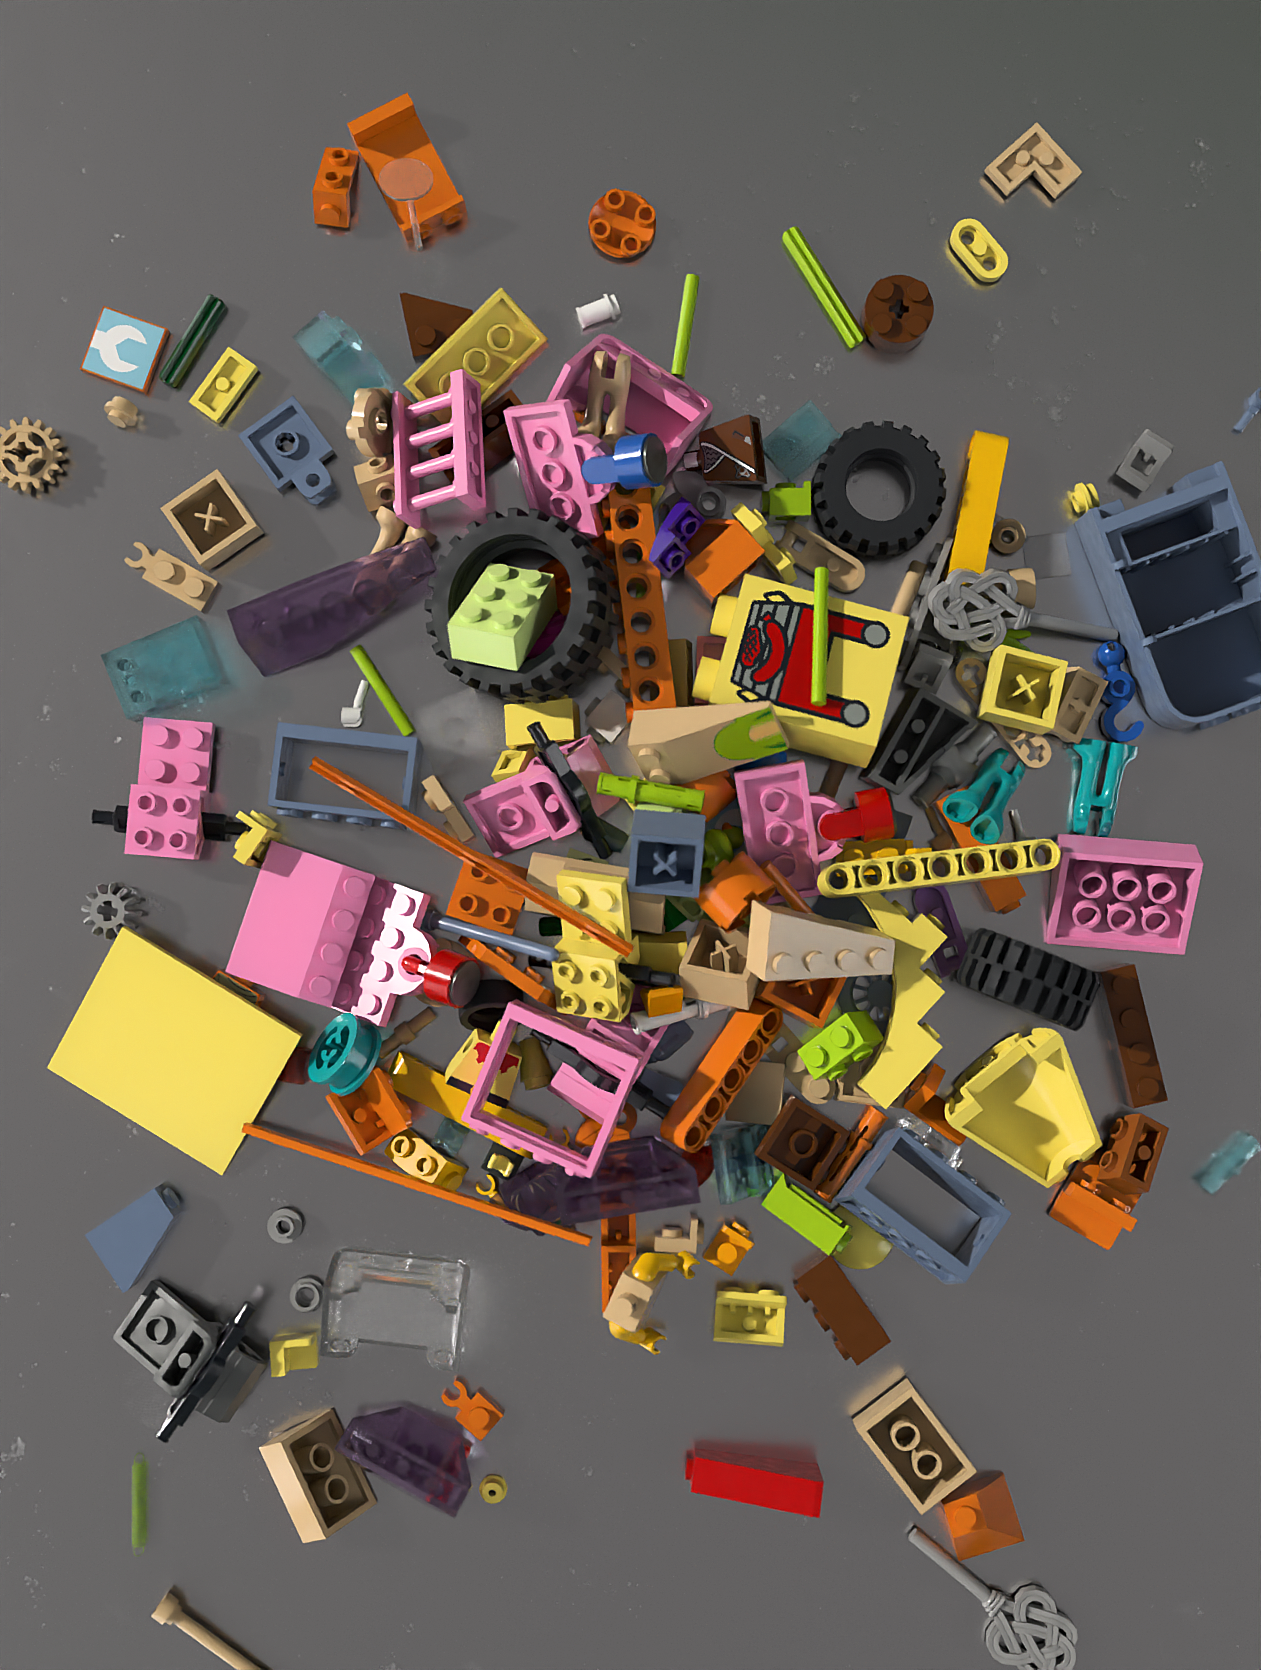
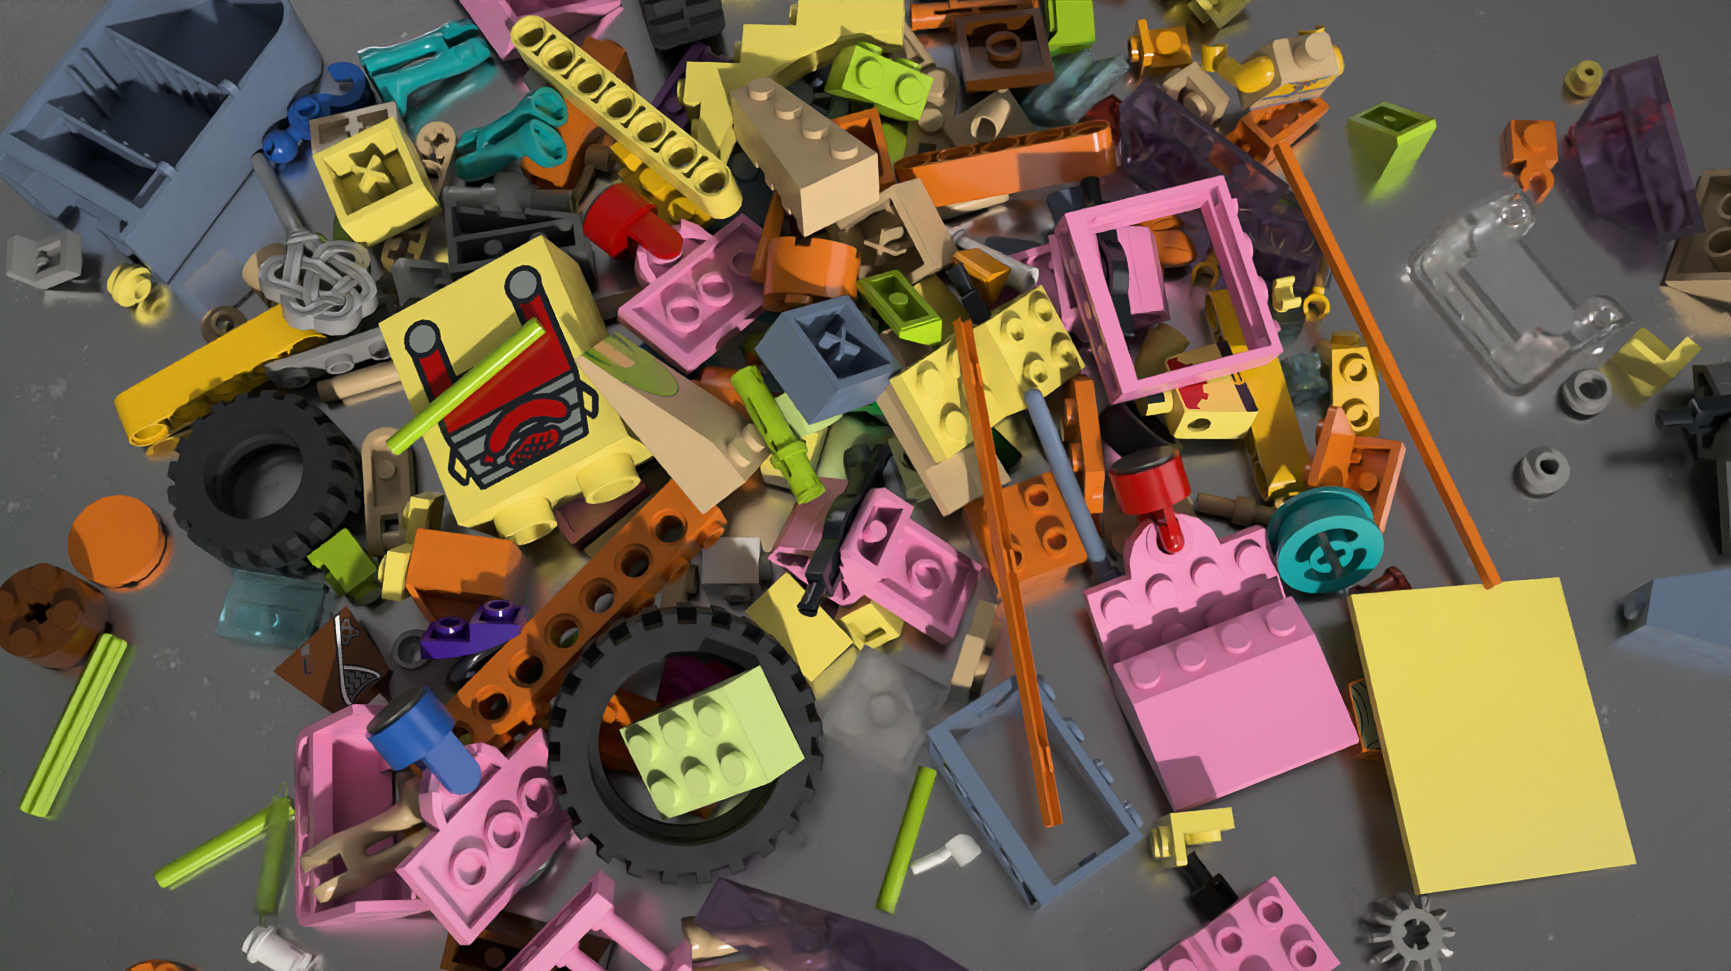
camera: 130 degrees left, 15 degrees down
none -> orange tile [68,495,165,588]
none -> lime piece [254,782,292,926]
none -> lime slope [856,269,942,347]
none -> tan piece [970,97,1012,143]
none -> lime slope [1347,101,1437,175]

